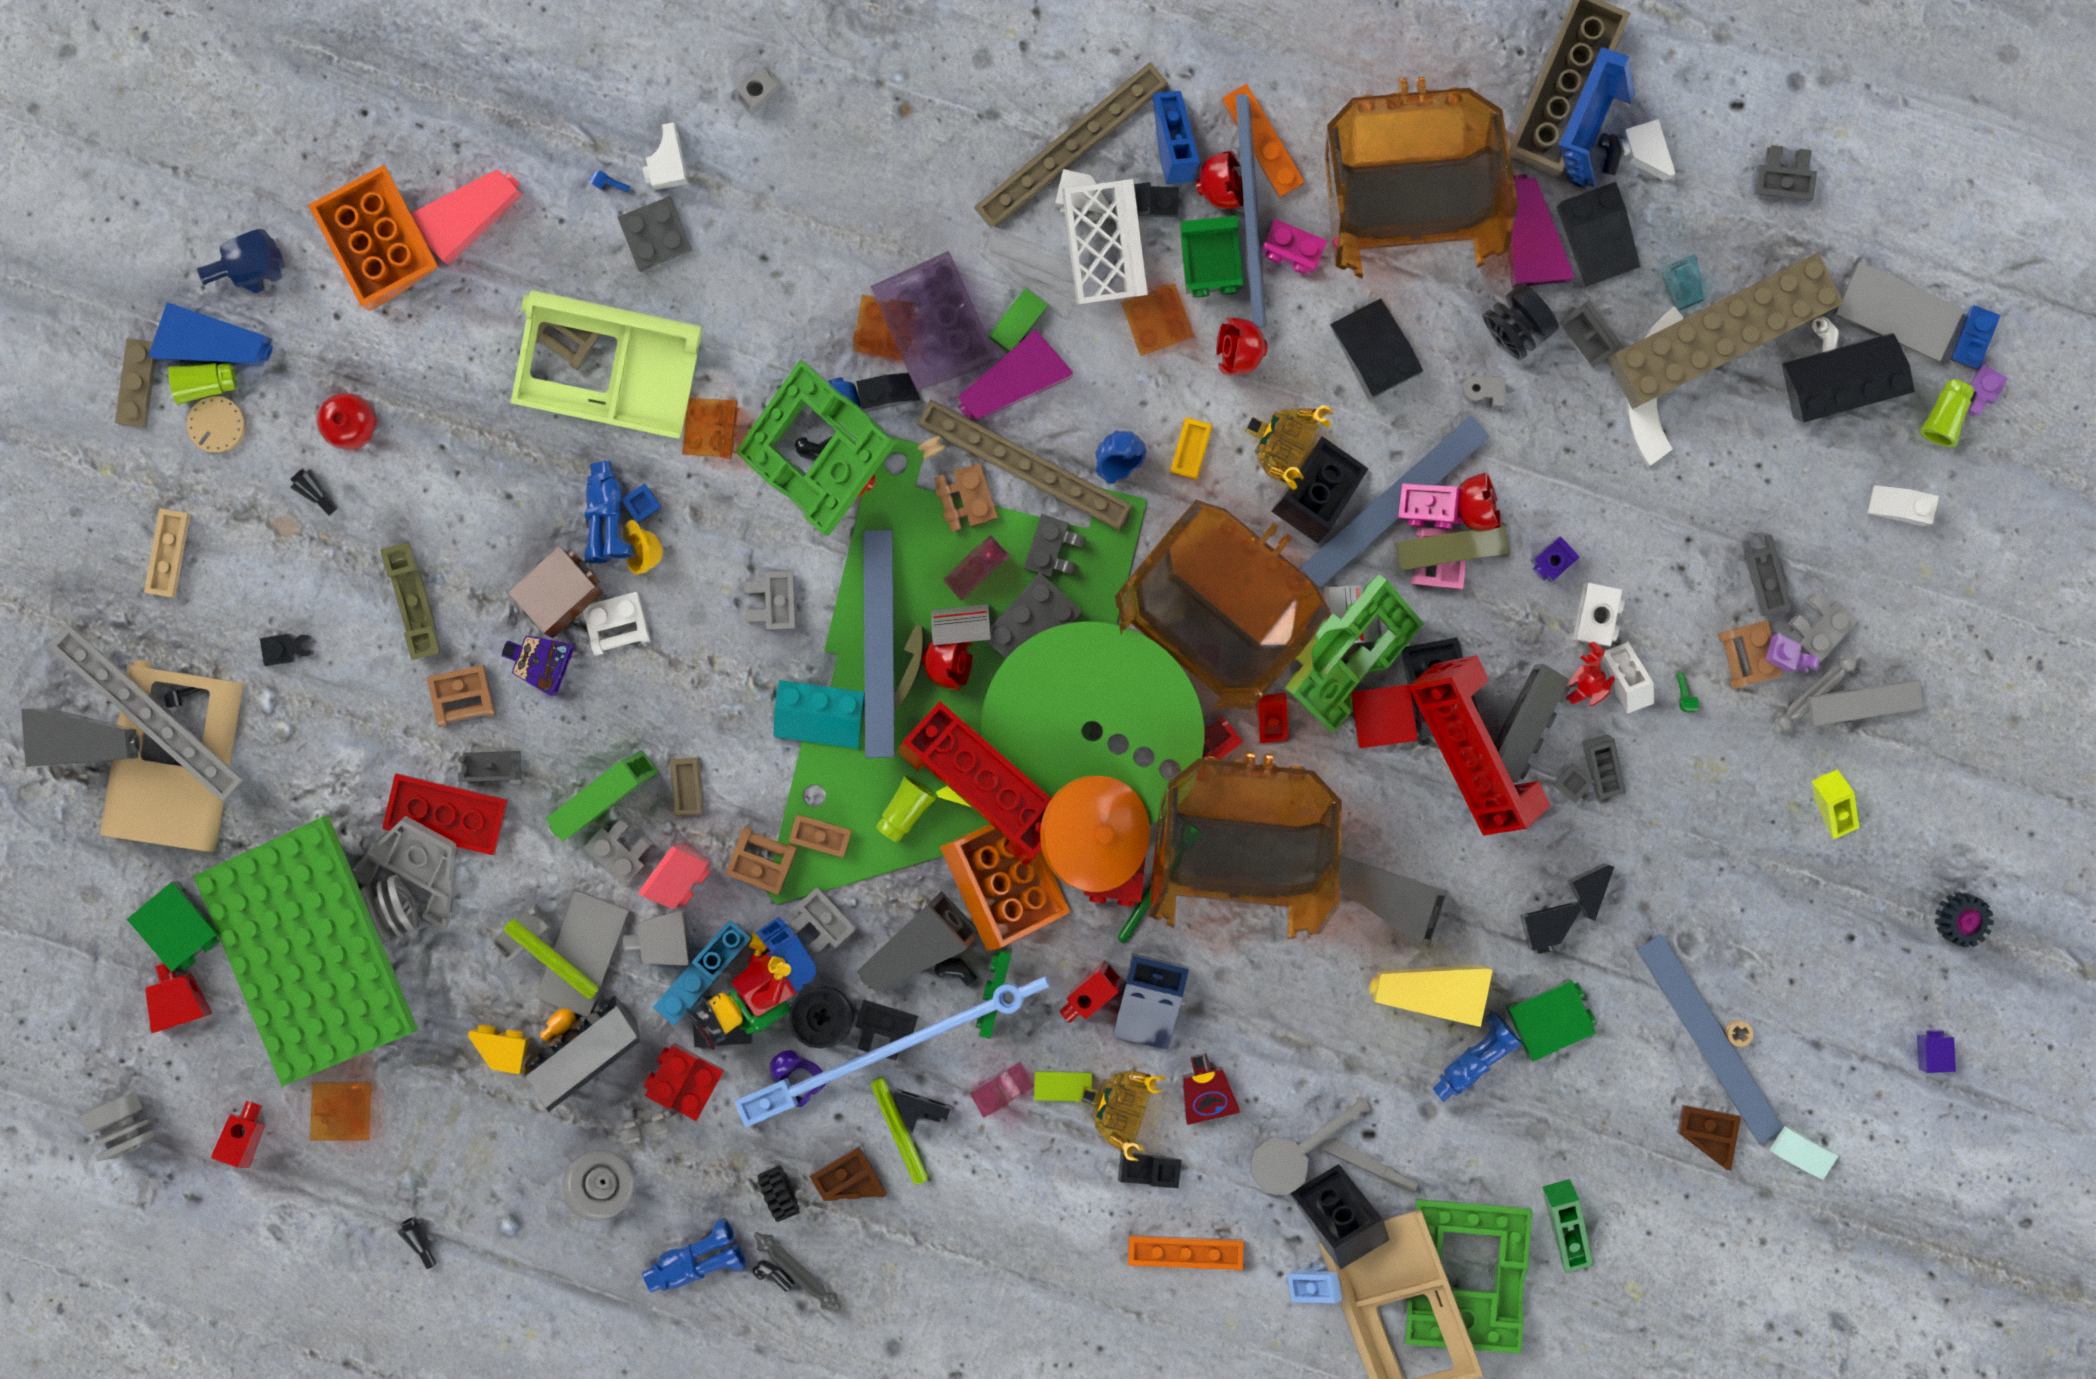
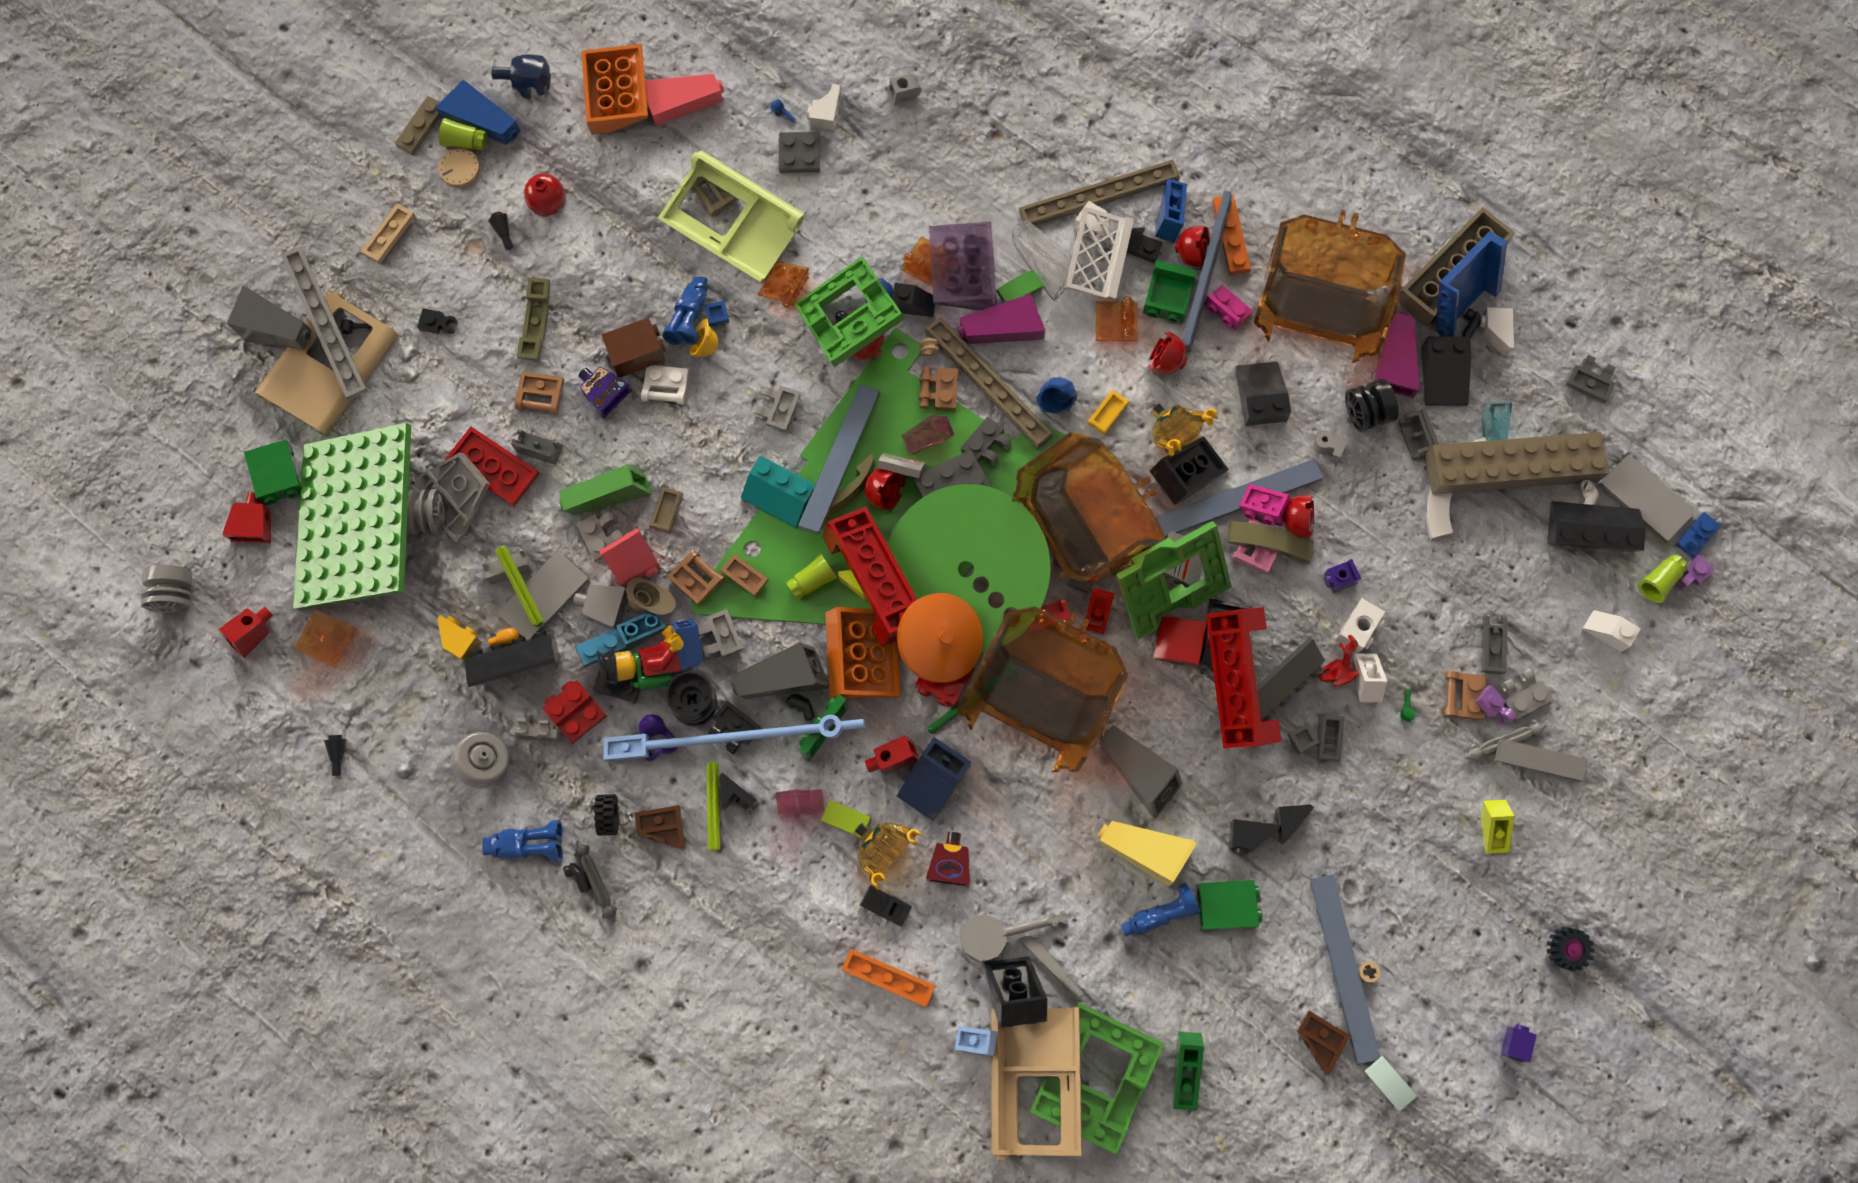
camera: 25 degrees right, 15 degrees down
none -> dark tan piece [626,577,676,615]

